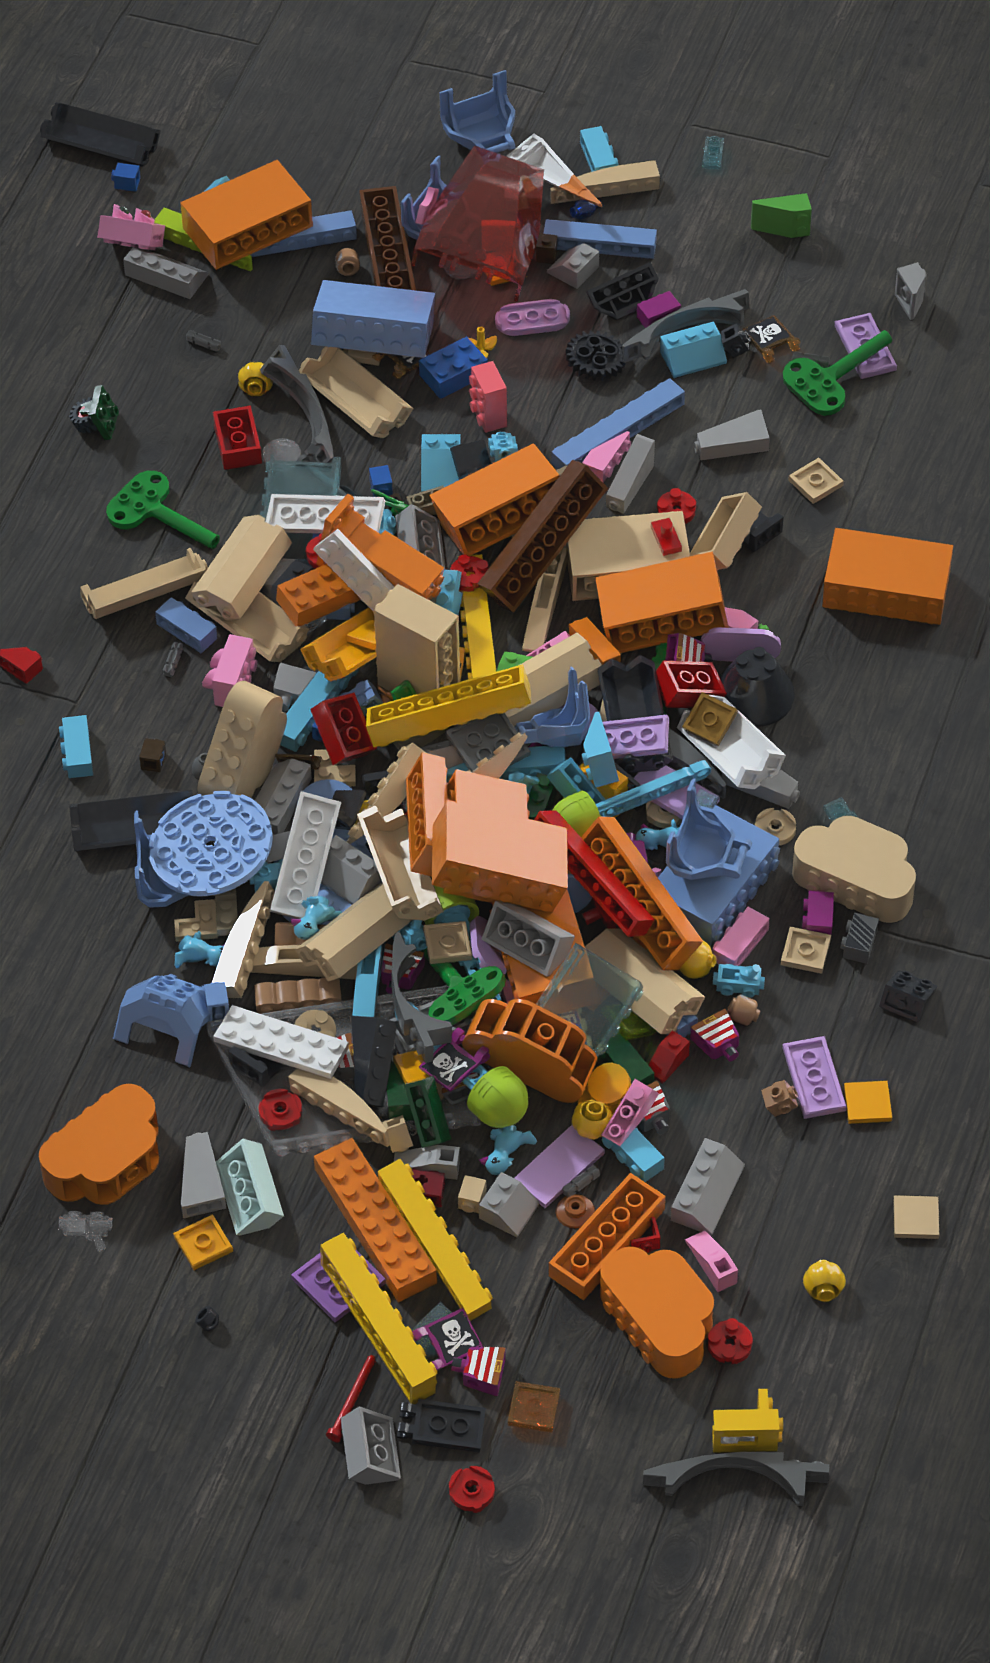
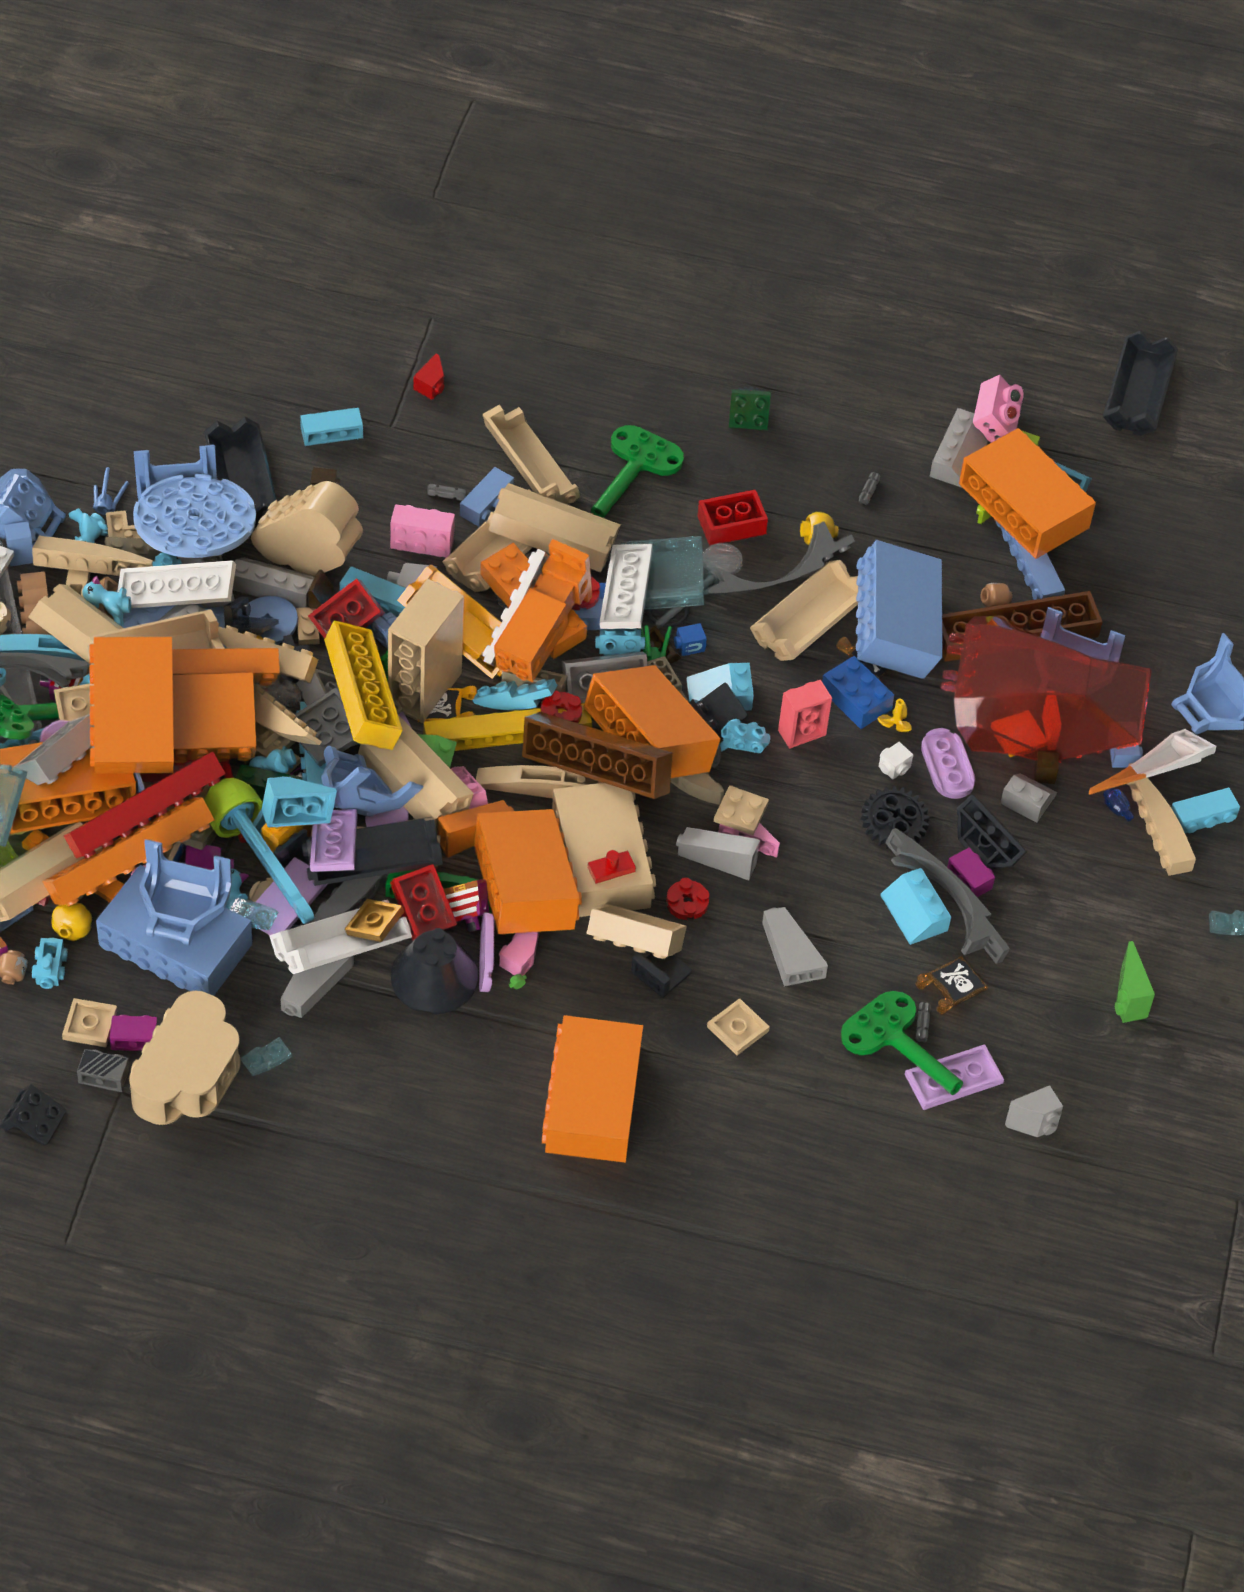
camera: 80 degrees right, 0 degrees up
blue brick [111,163,140,192] -> none
bright pink tile [415,187,439,225] -> none
medium blue brick [543,219,657,259] -> none
medium blue brick [551,378,685,469] -> none
bright pink brick [712,907,769,966] -> none
black brick [721,323,750,358] -> none
tan plate [755,808,796,845] -> none
none -> medium blue plant [93,467,129,515]
none -> tan plate [714,785,769,835]
none -> white brick [879,742,913,779]

